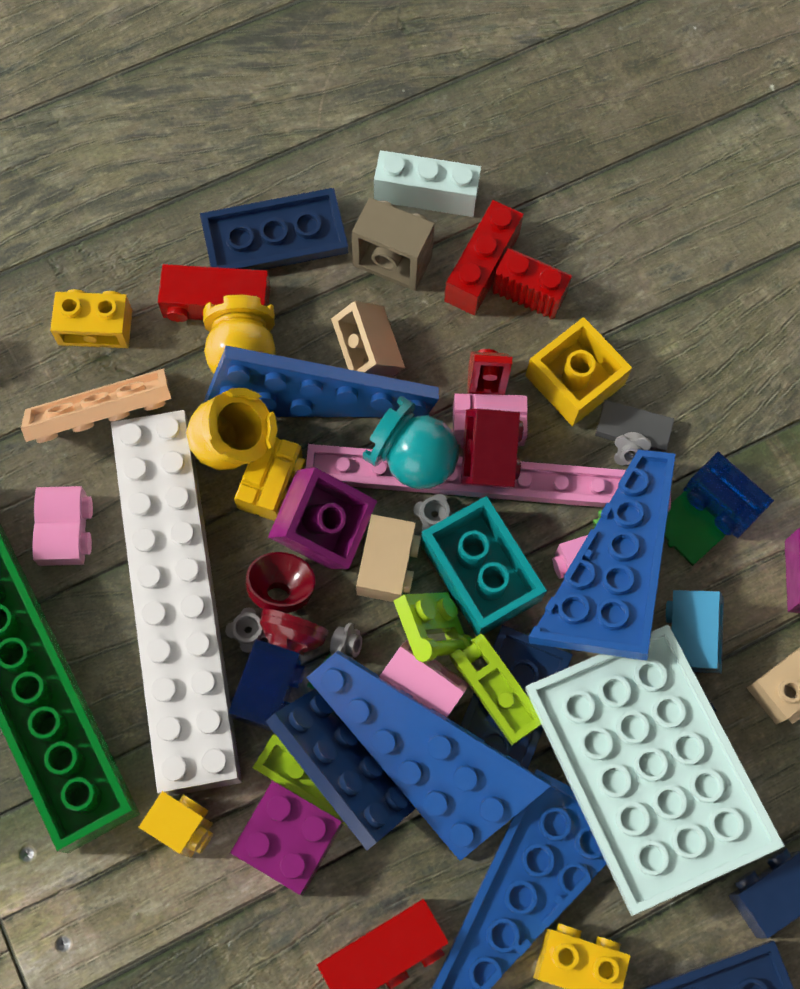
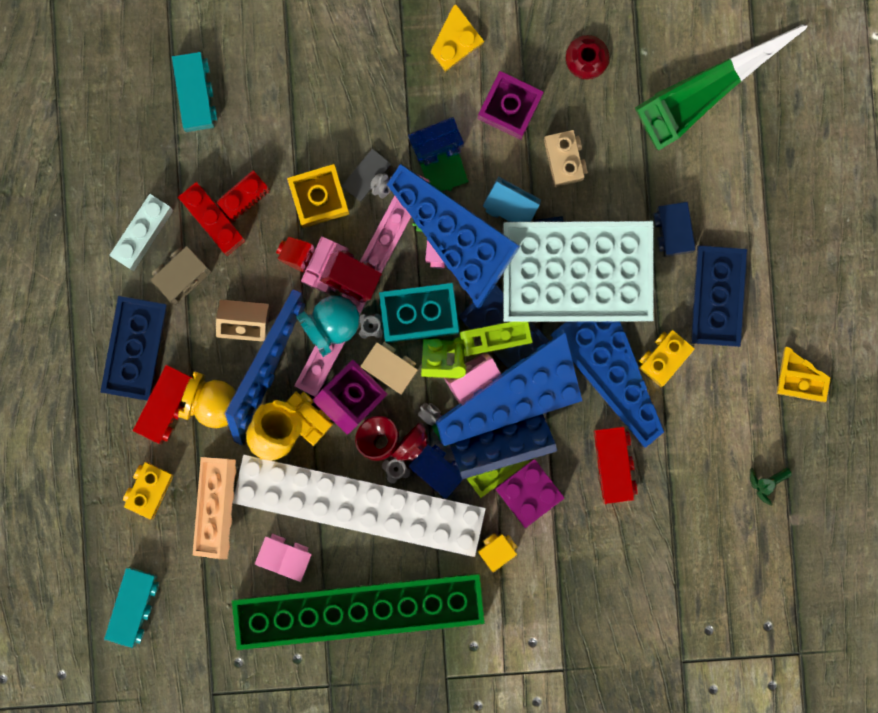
camera: 65 degrees left, 15 degrees up
none -> teal brick [172,52,218,132]

